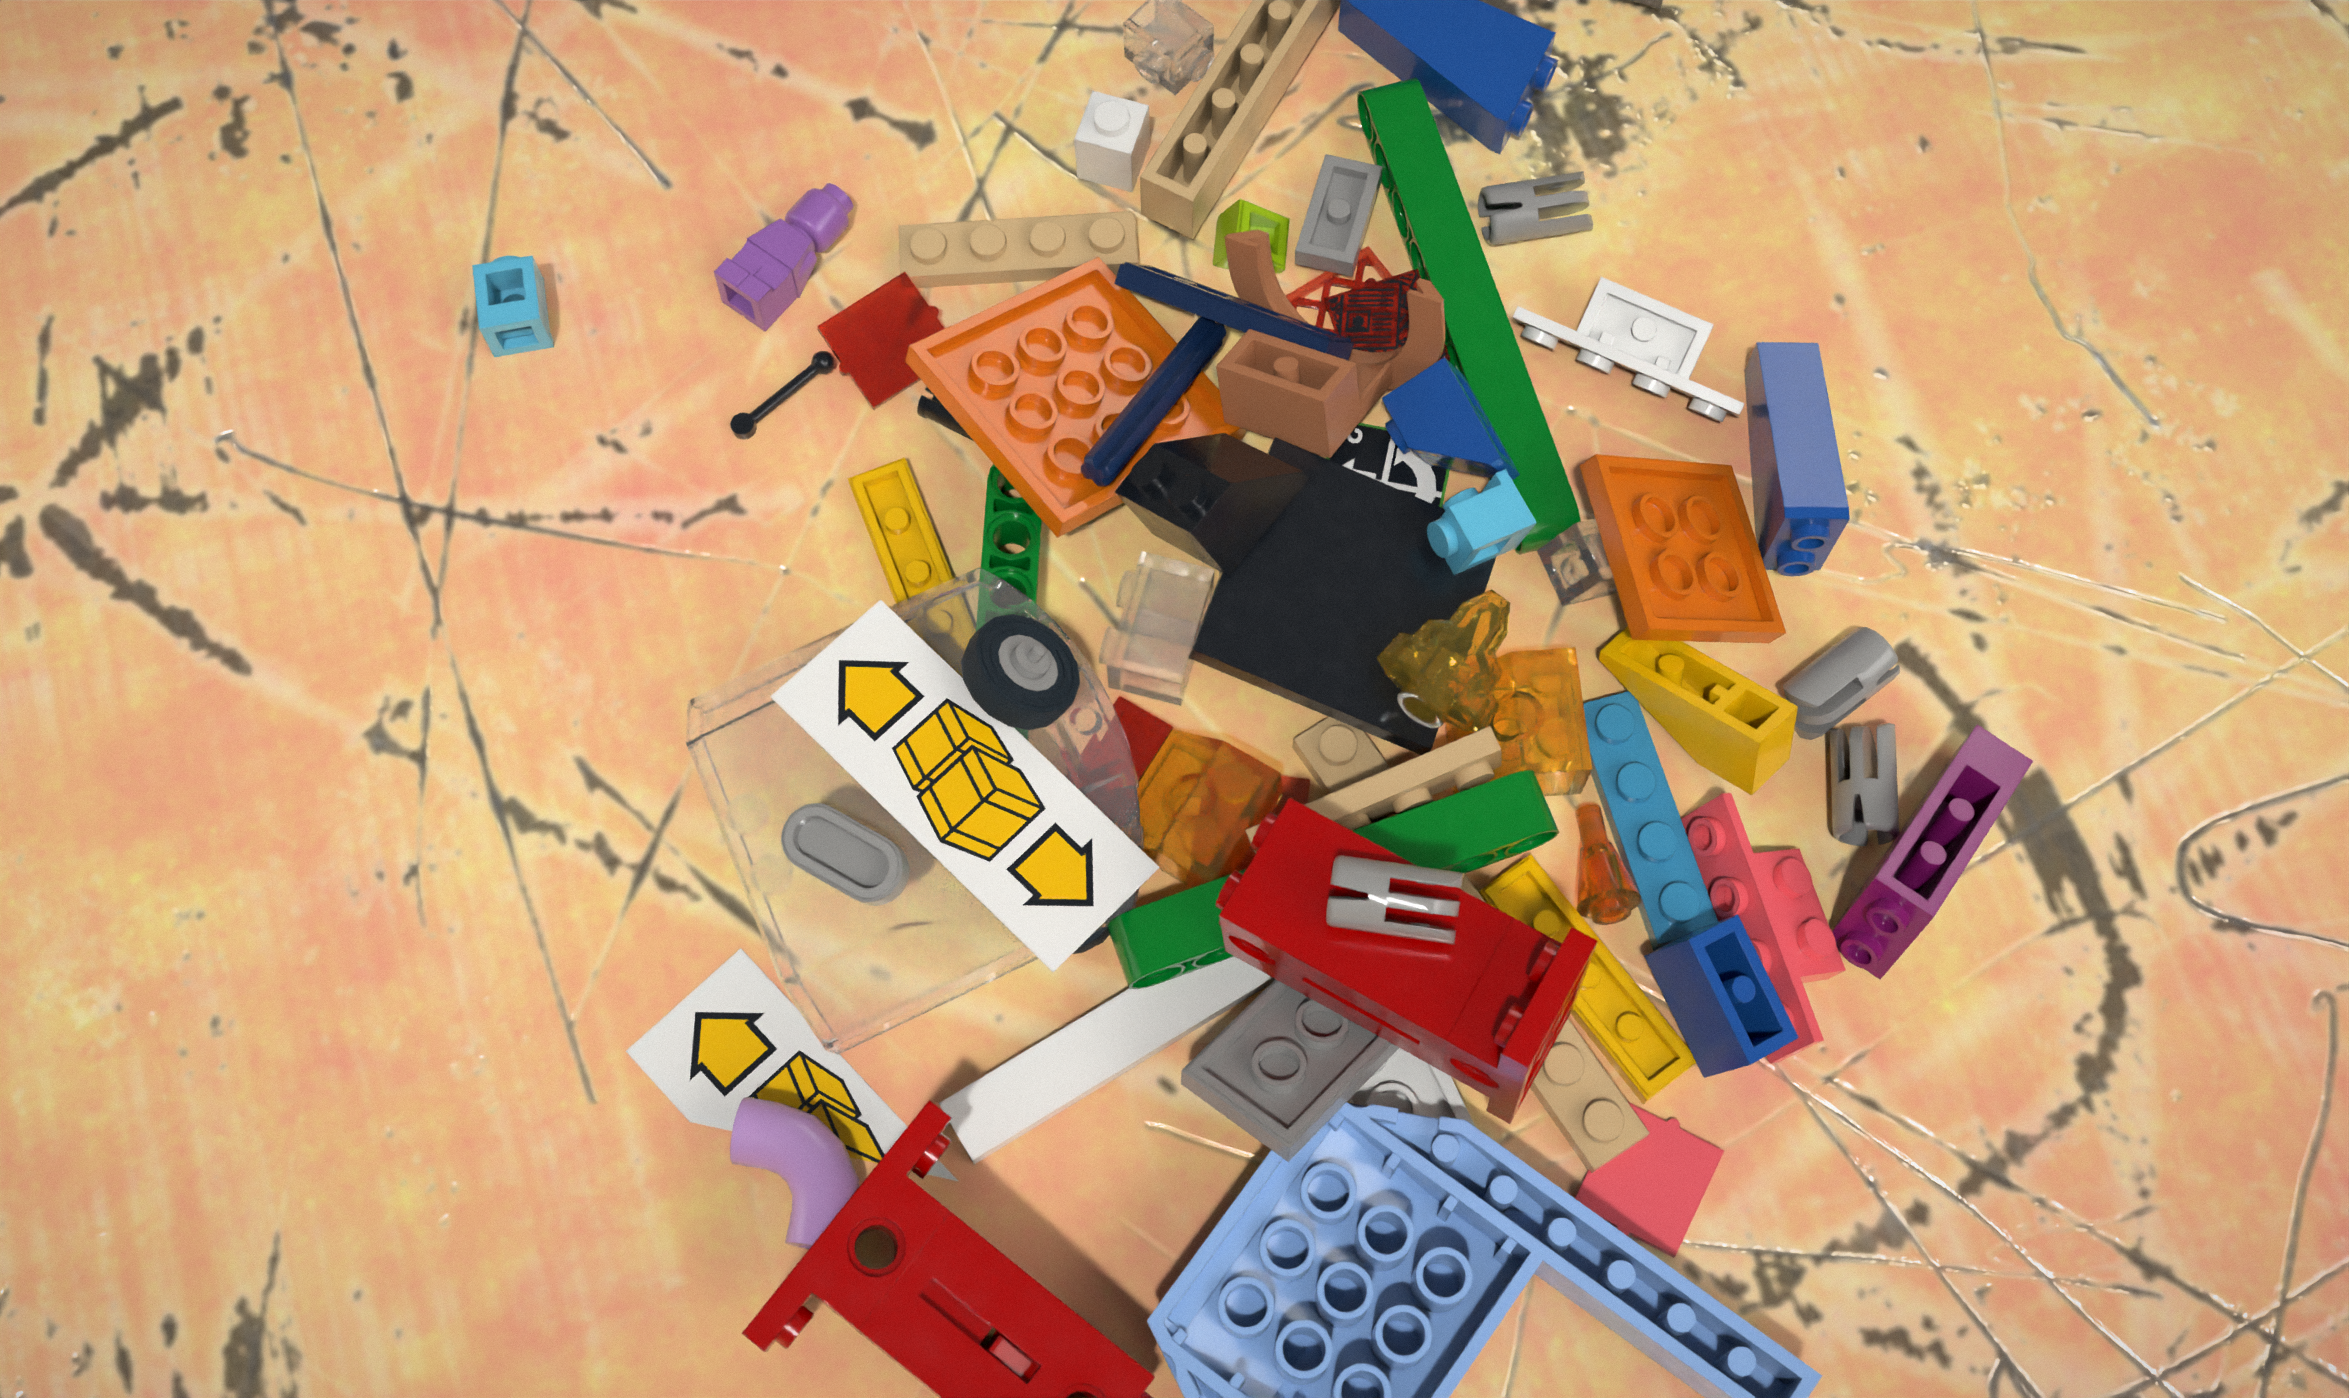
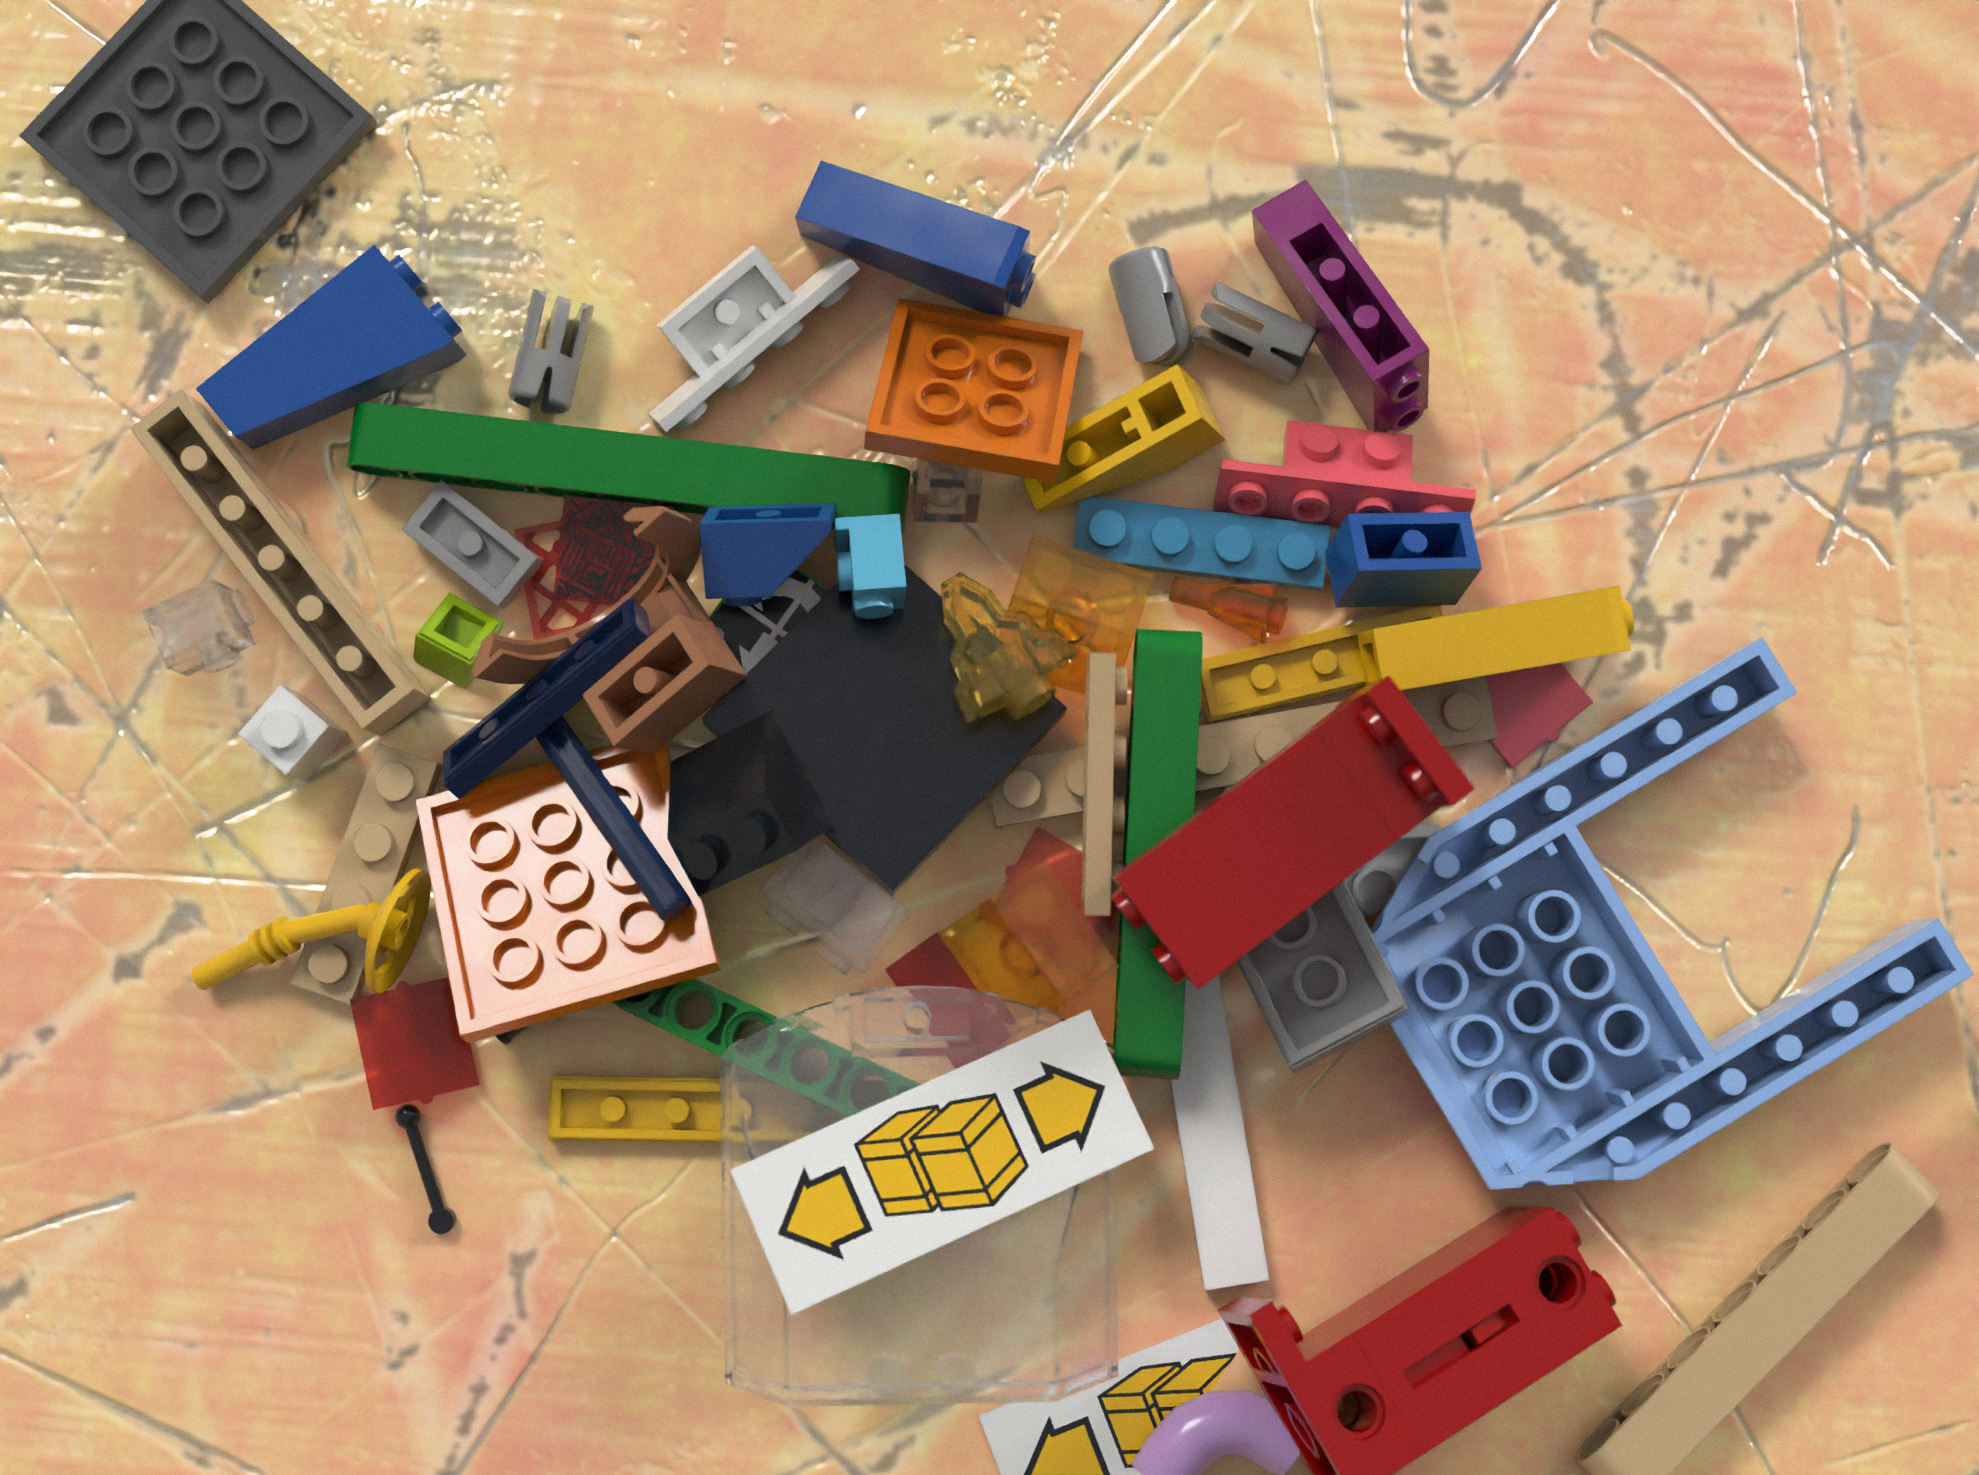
camera: 65 degrees left, 15 degrees up
medium azure brick [472,255,554,357] -> none
medium lavender piece [714,183,853,332] -> none
light grey tile [781,803,910,906] -> none
black wheel [961,614,1080,730] -> none
light grey arm [1326,855,1464,945] -> none
none -> yellow dish [191,868,431,994]
none -> yellow slope [1357,585,1634,690]

